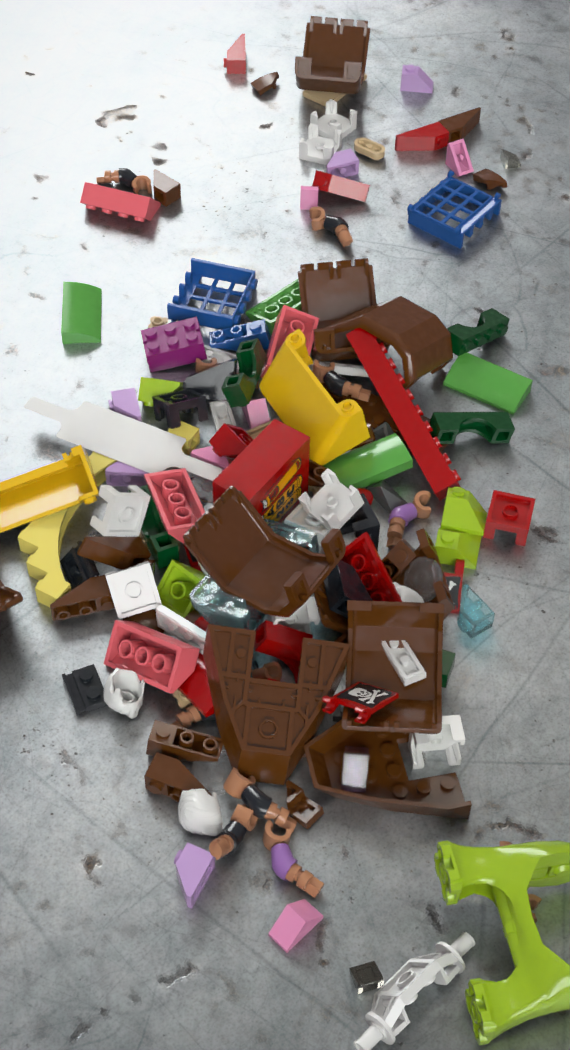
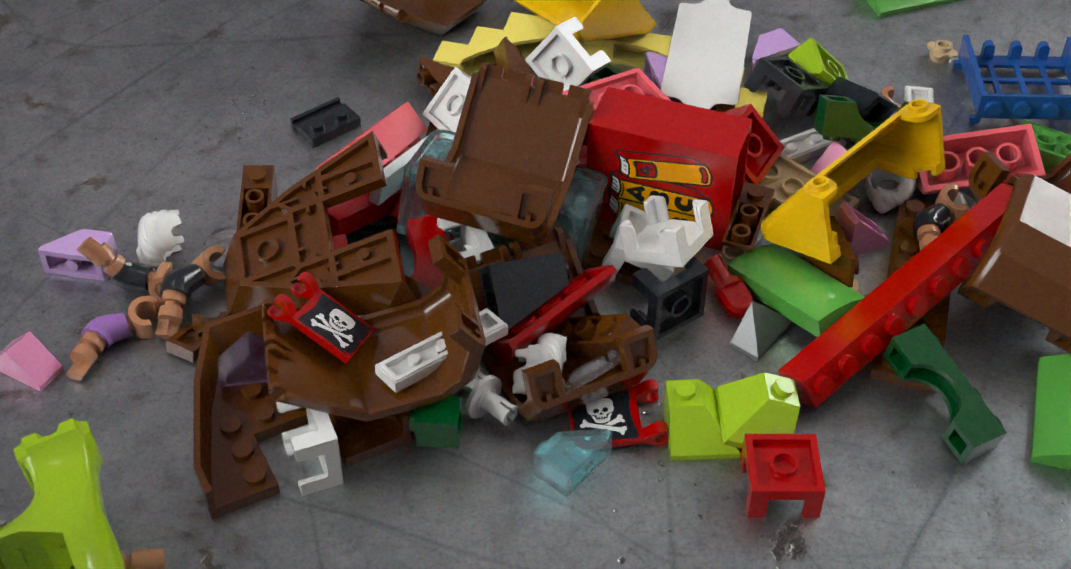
camera: 75 degrees right, 5 degrees down
white hair [103,668,145,719] -> none
magenta piece [140,317,207,373] -> none
reddish brown slope [144,752,212,802] -> none
blue slope [209,319,271,351] -> none
nougat piece [386,490,432,549] -> none

